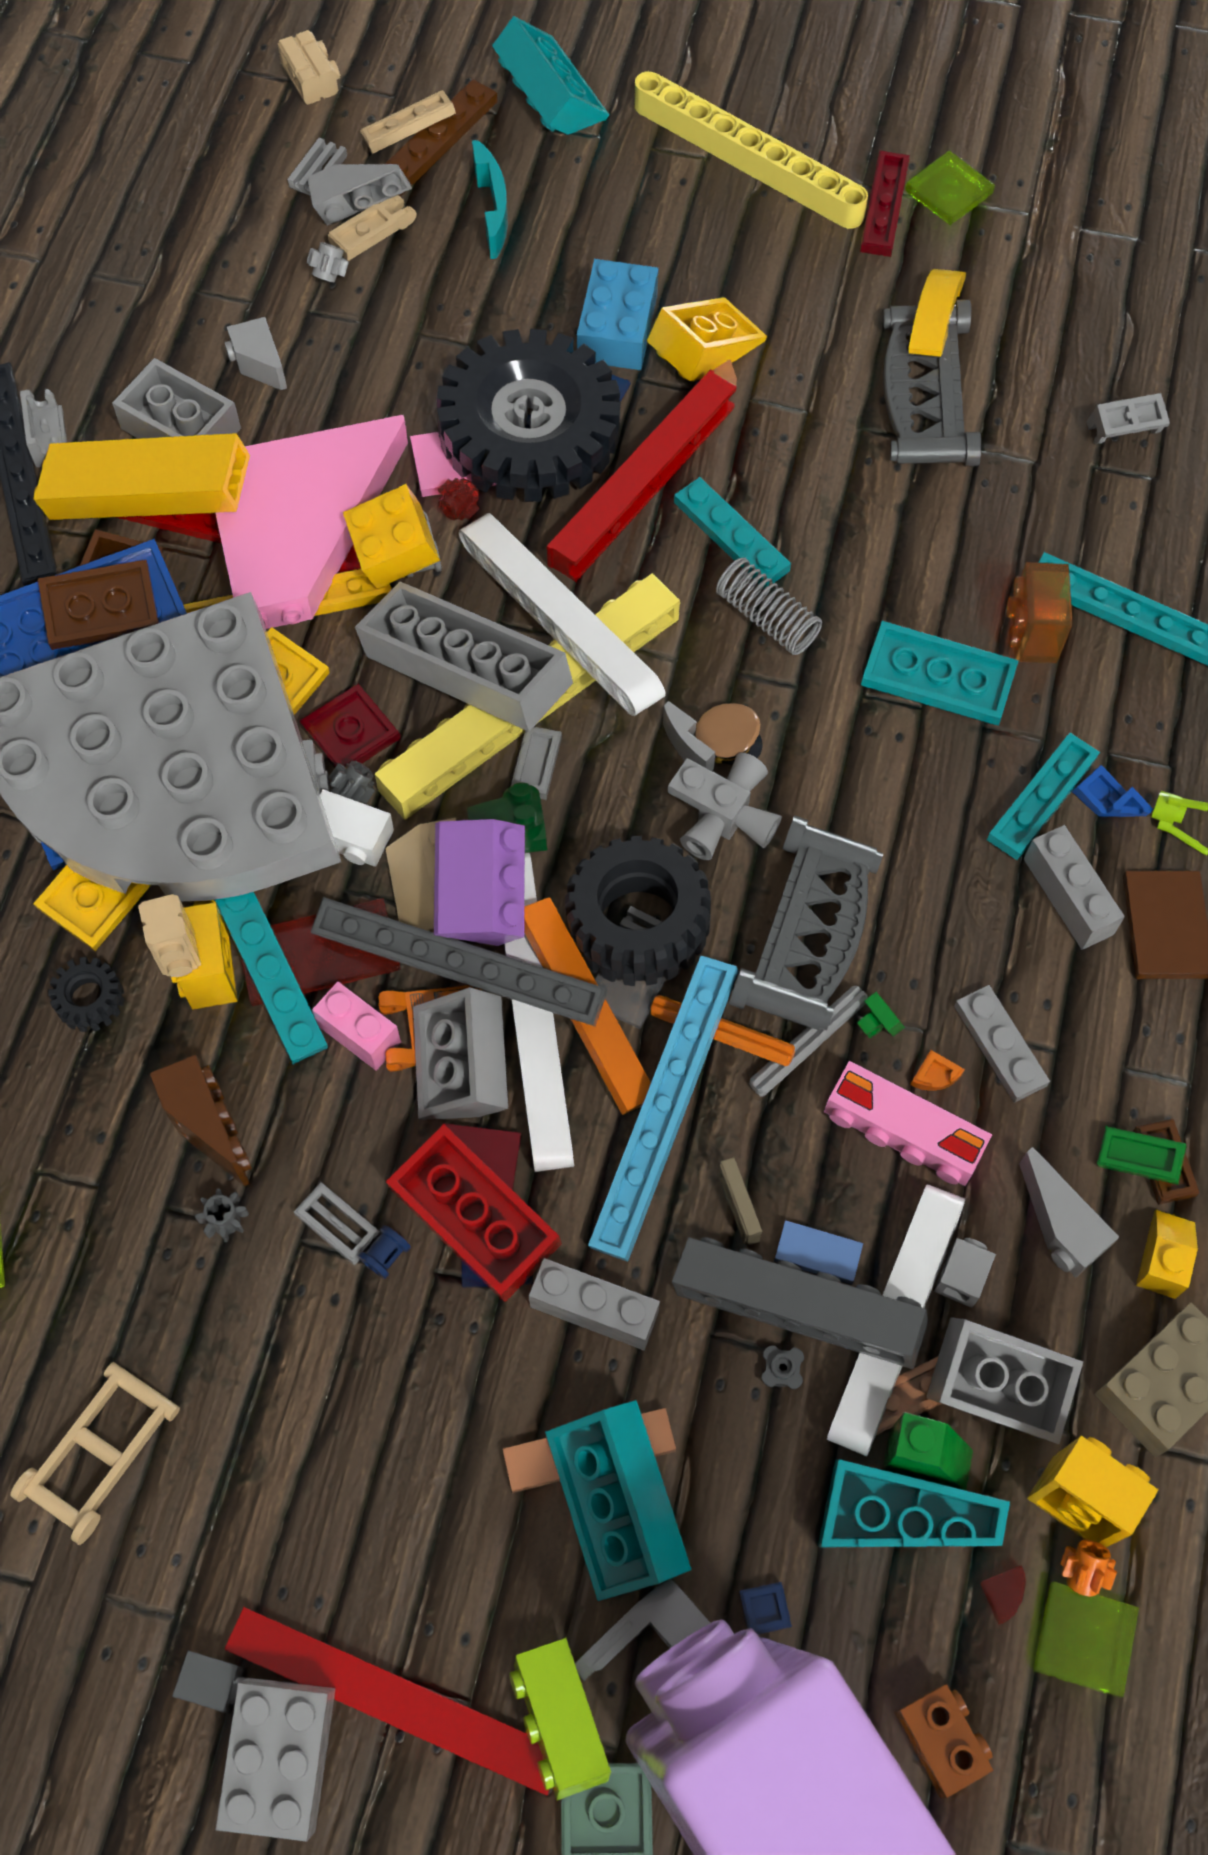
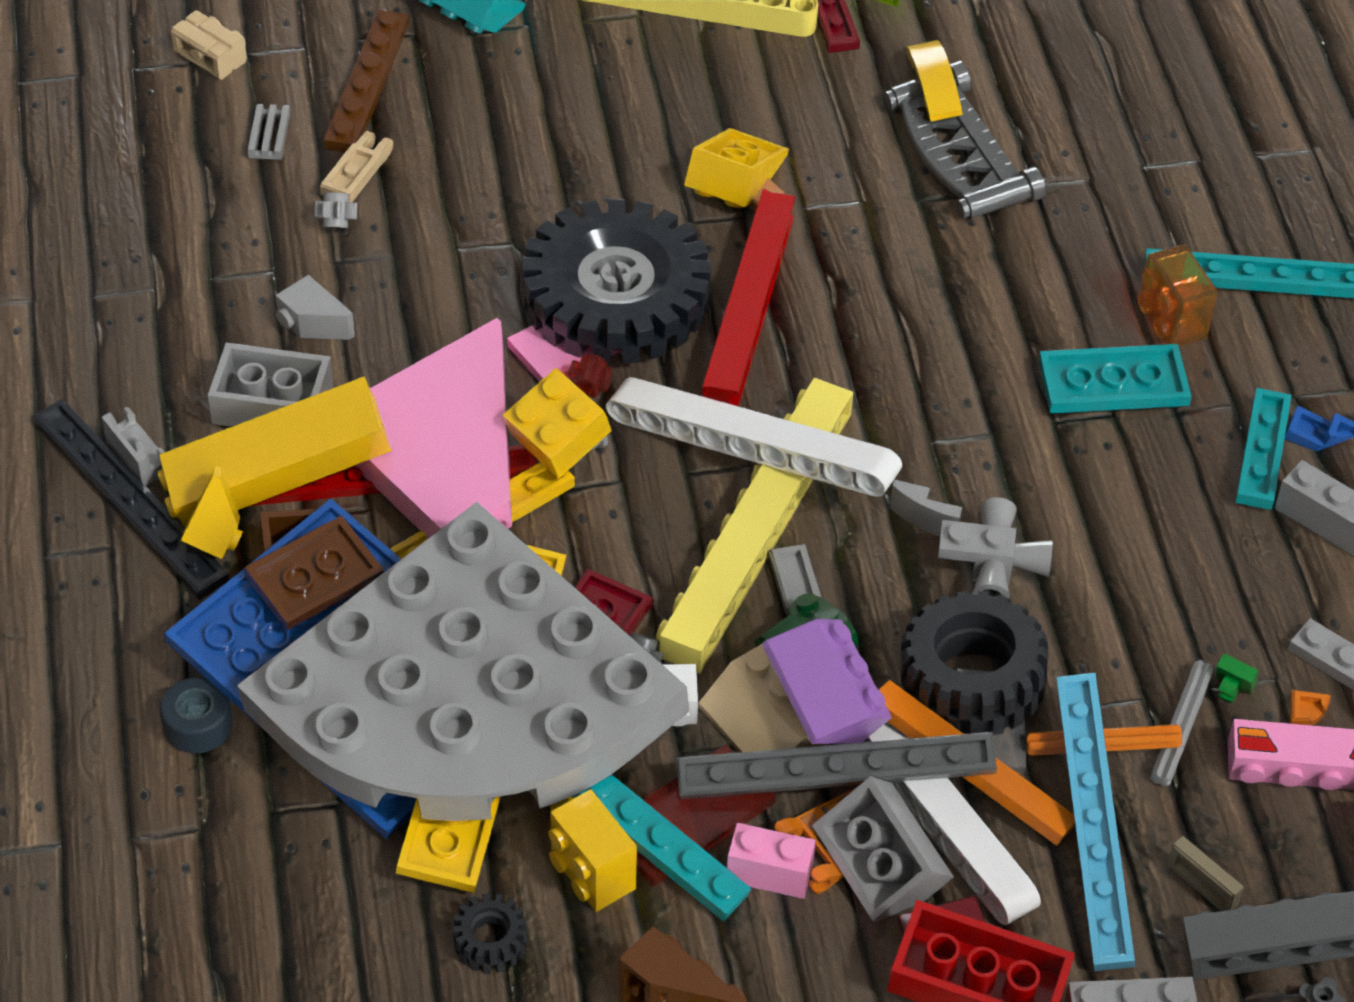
camera: 25 degrees left, 15 degrees down
tan brick [138,894,201,977] -> none
light grey slope [307,164,412,226] -> none
light grey brick [355,581,573,732] -> none
tan tile [360,90,456,154] -> none
teal slope [472,140,508,259] -> none
dark azure brick [577,259,659,370] -> none
teal plate [674,477,791,589] -> none
medium nougat piece [695,703,763,765] -> none
light grey piece [716,558,822,655] -> none
dark grey piece [729,815,883,1030] -> none
medium blue tile [774,1220,863,1285] -> none
light grey hinge [1086,393,1170,444] -> none
none -> yellow slope [181,466,243,559]

